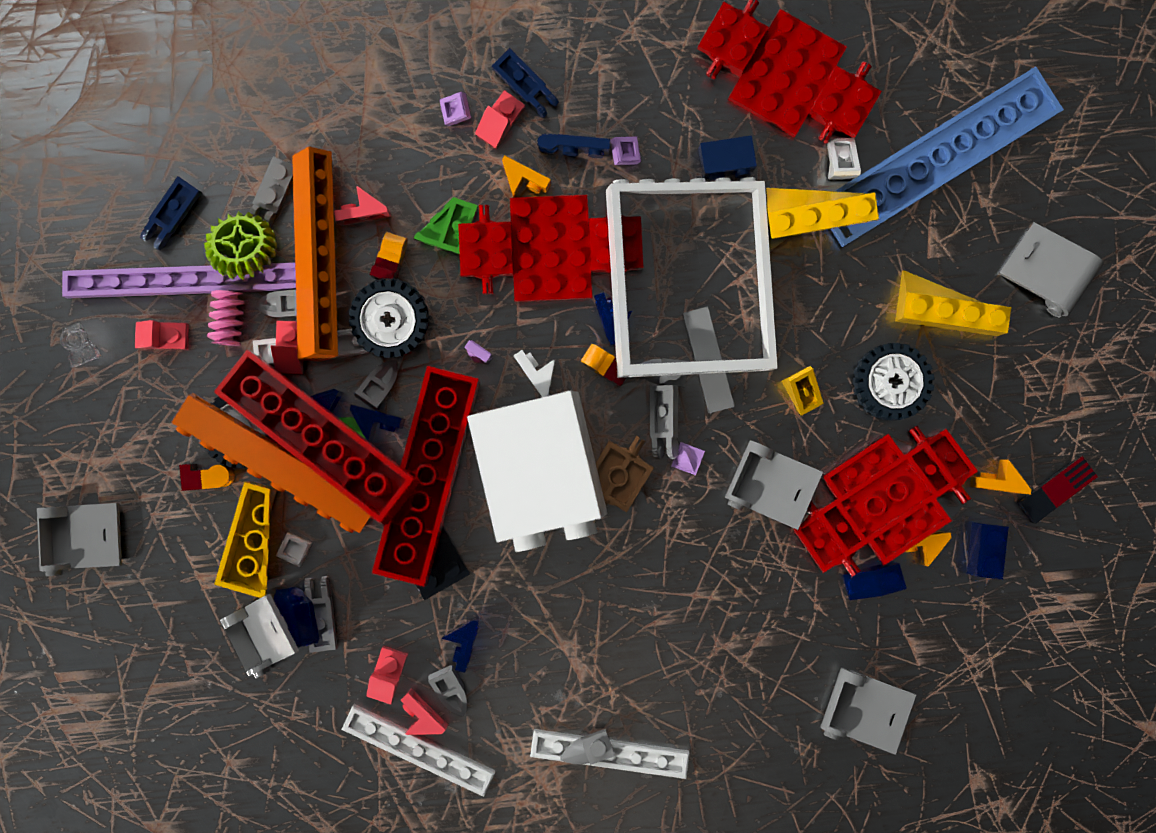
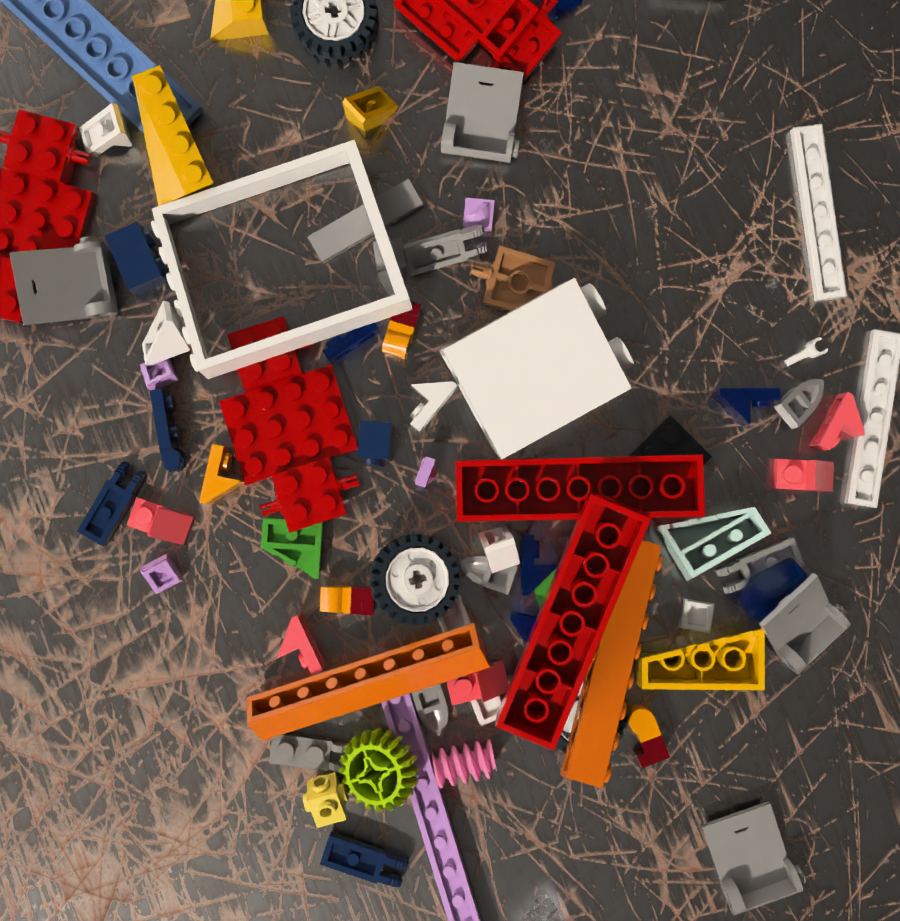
camera: 110 degrees left, 0 degrees up
coral slope [135,320,189,350] -> none
light grey plate [560,729,615,765] -> none
none -> light grey door [9,236,118,325]
none -> white slope [142,301,190,365]
none -> light yellow brick [303,772,349,828]
none -> dark blue brick [357,421,394,467]
none -> white slope [478,524,520,573]
none -> light aqua wedge [656,507,771,581]
none -> white hand [784,337,828,367]

